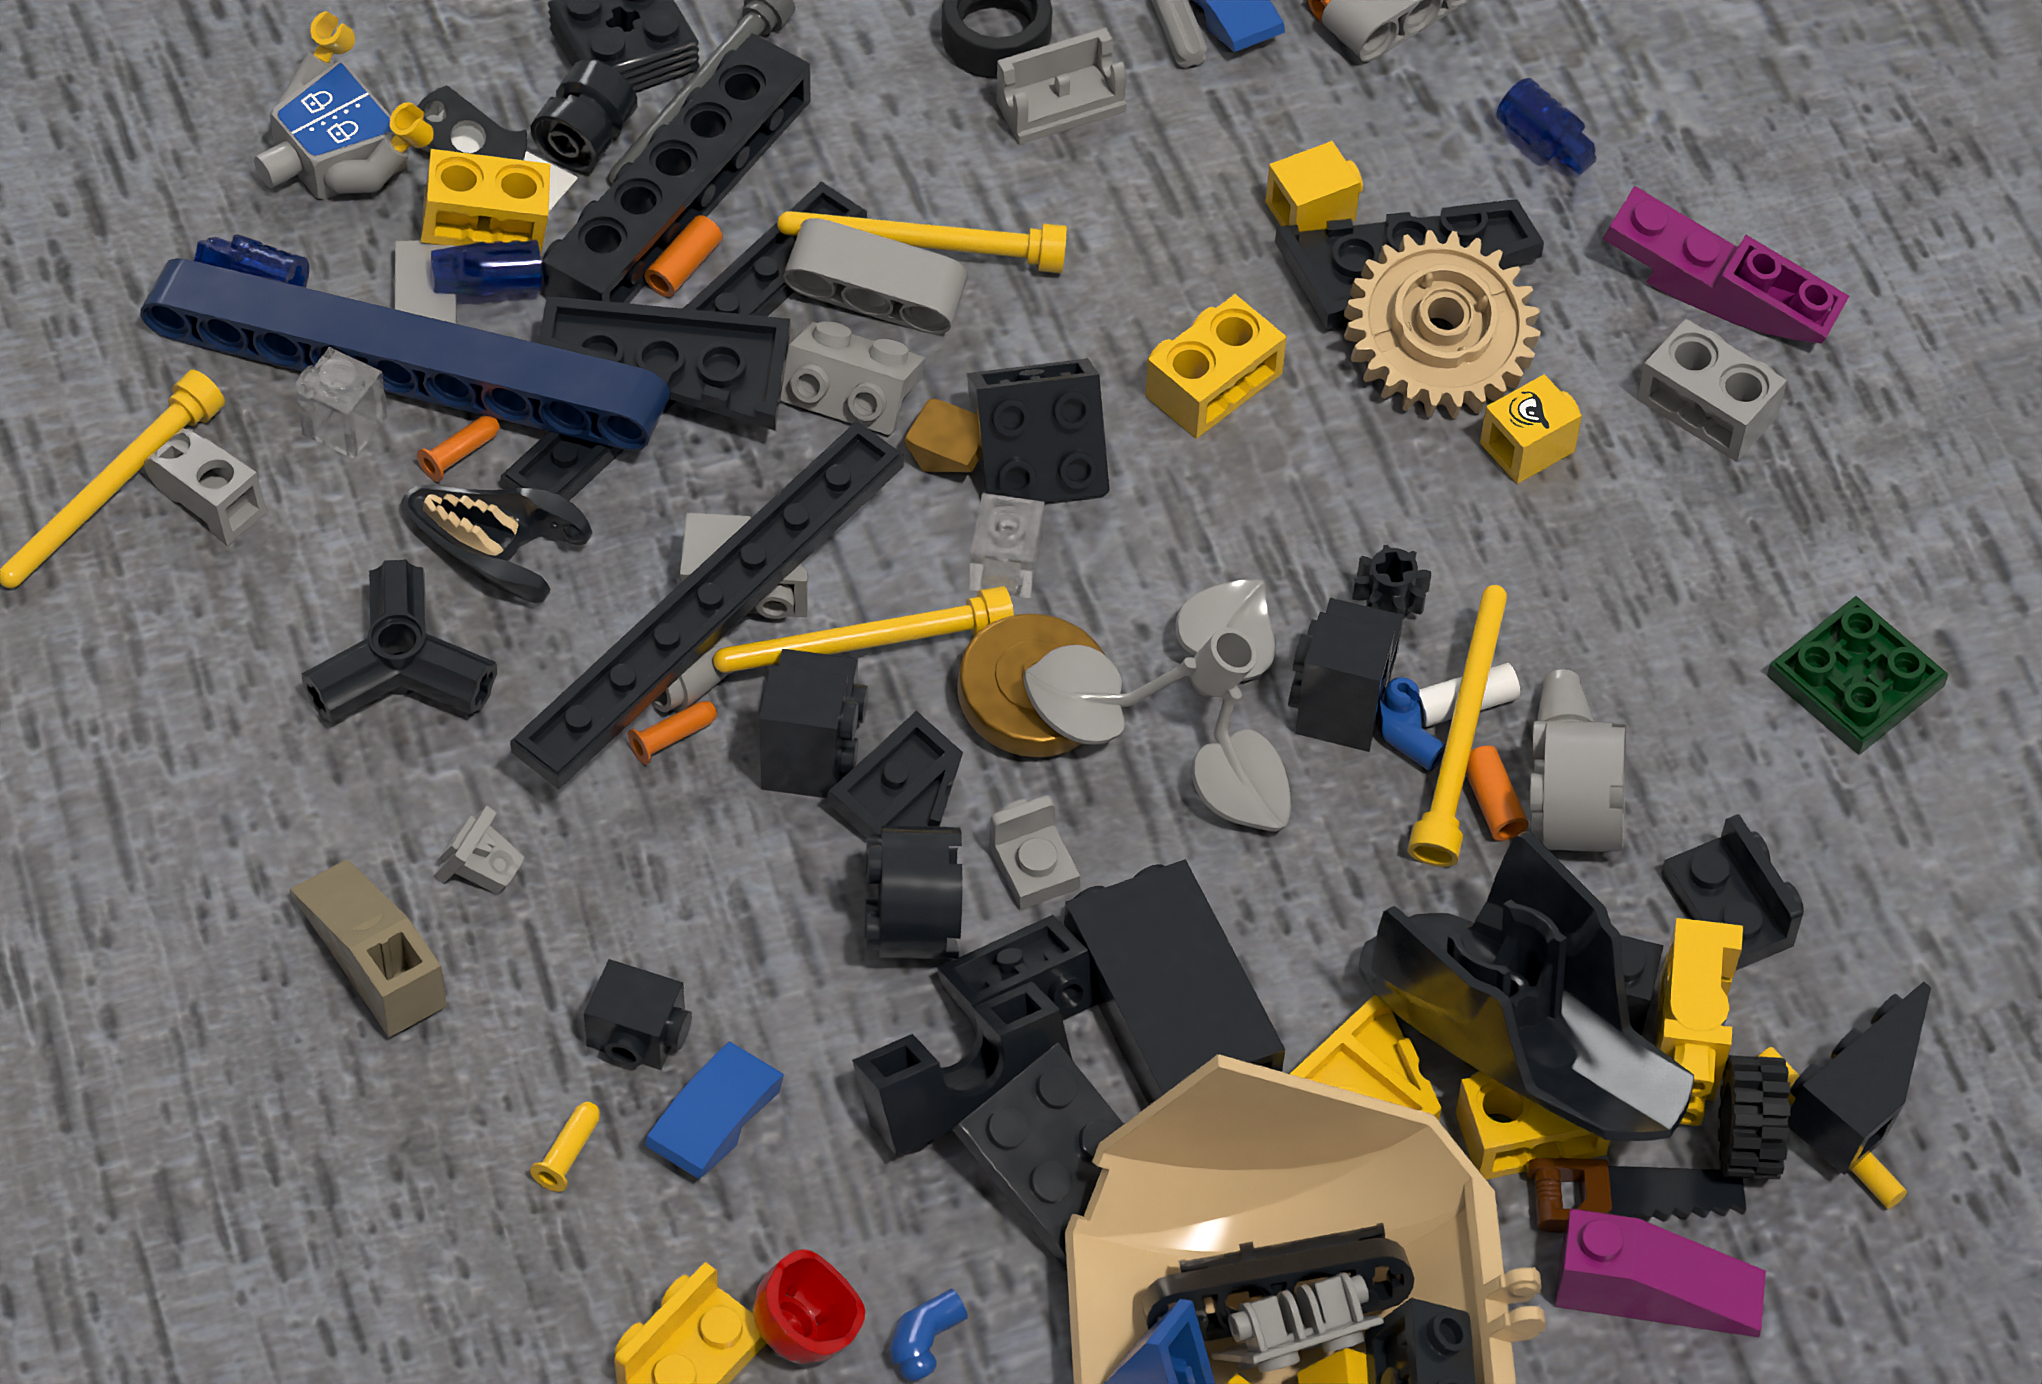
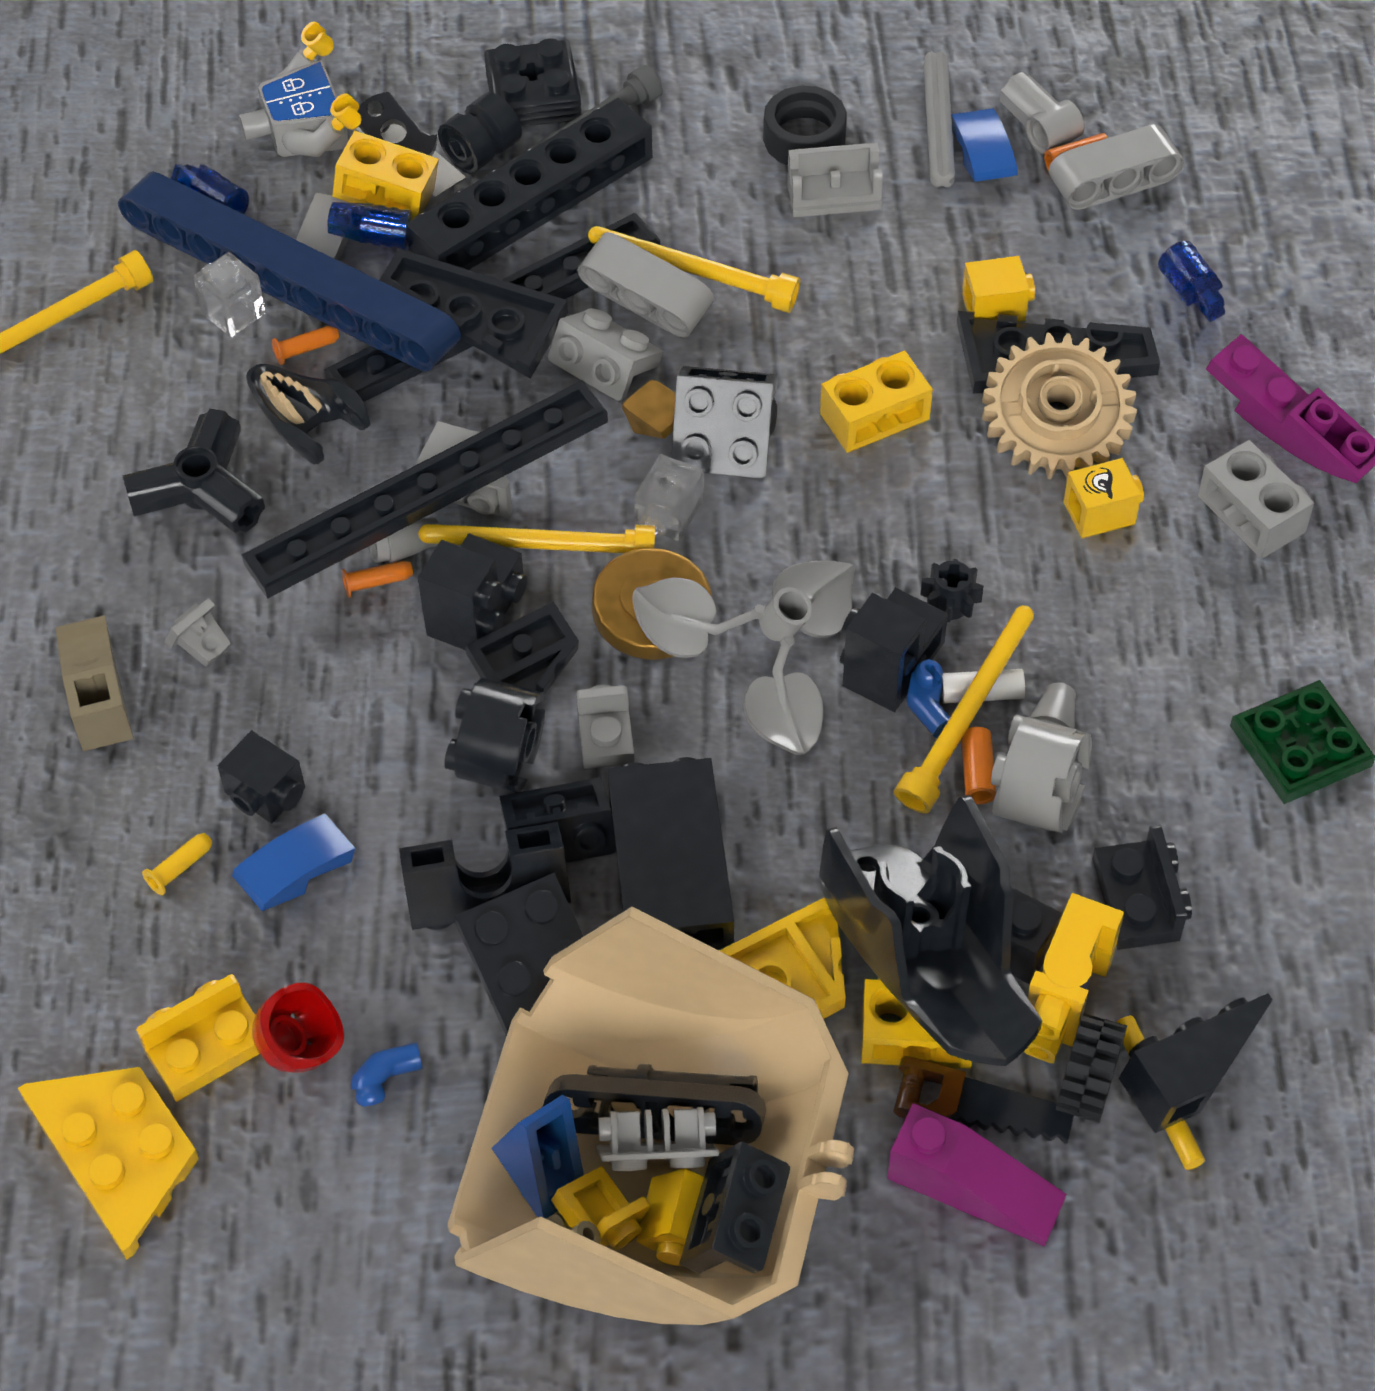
camera: 20 degrees right, 0 degrees up
light grey leg [144,429,267,546] -> none
orange axle [644,215,723,297] -> none

